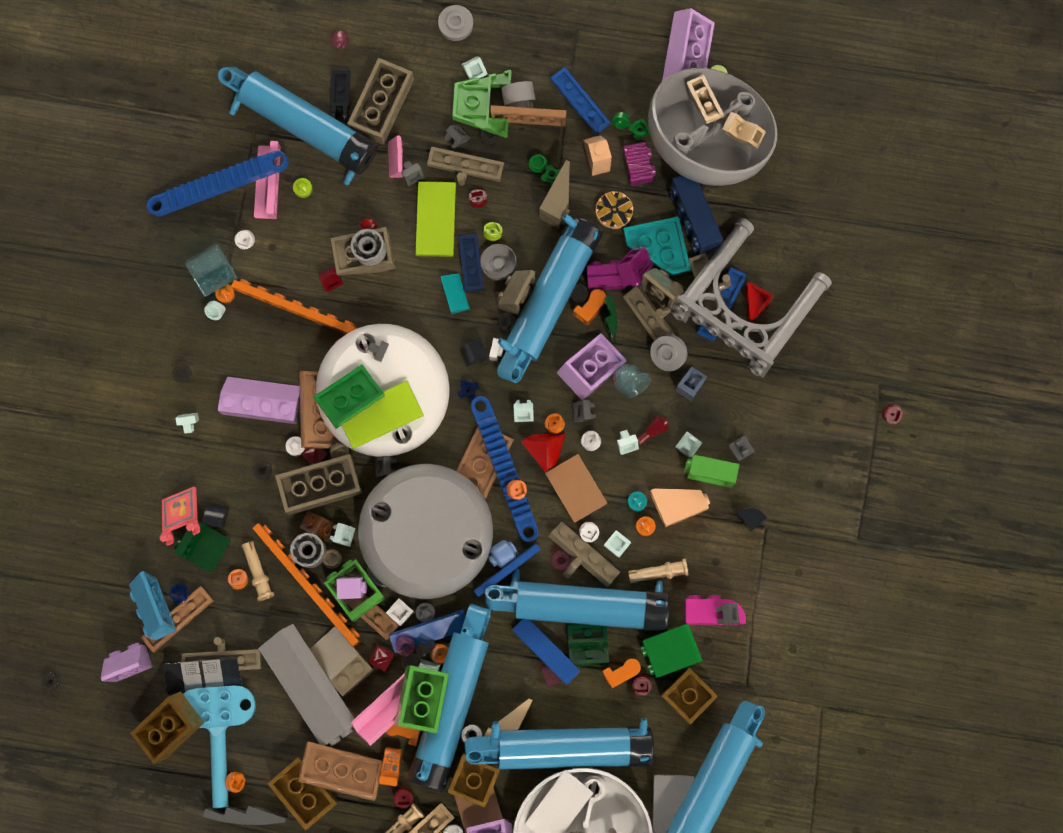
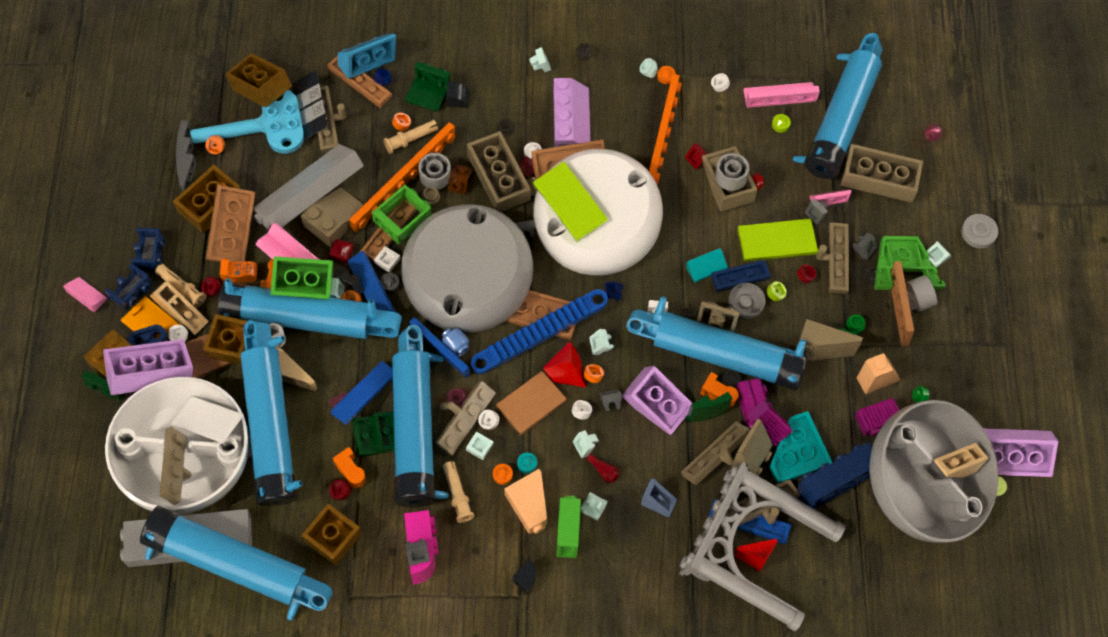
camera: 75 degrees right, 15 degrees down
lavender slope [101,643,153,682] -> none
blue gear [147,151,289,217] -> none
coral flag [160,487,200,546] -> none
clear light blue slope [185,243,238,297] -> none
green plate [313,364,385,429] -> none
black hinge [330,70,351,122] -> none
light aqua tile [330,523,355,547] -> none
lavender brick [337,577,367,599] -> none
dark grey tile [367,341,389,362] -> none
clear pink plate [395,637,415,656] -> none
black brick [460,338,488,367] -> none
orange tile [507,480,527,500] -> none
blue tile [550,67,610,135] -> none
tile [596,192,633,229] -> none
clear light blue helmet [613,364,652,398] -> none
green slope [640,623,703,678] -> none
light grey piece [650,334,687,371] -> none
tan brick [723,112,766,149] -> none
dark grey tile [728,436,755,462] -> none

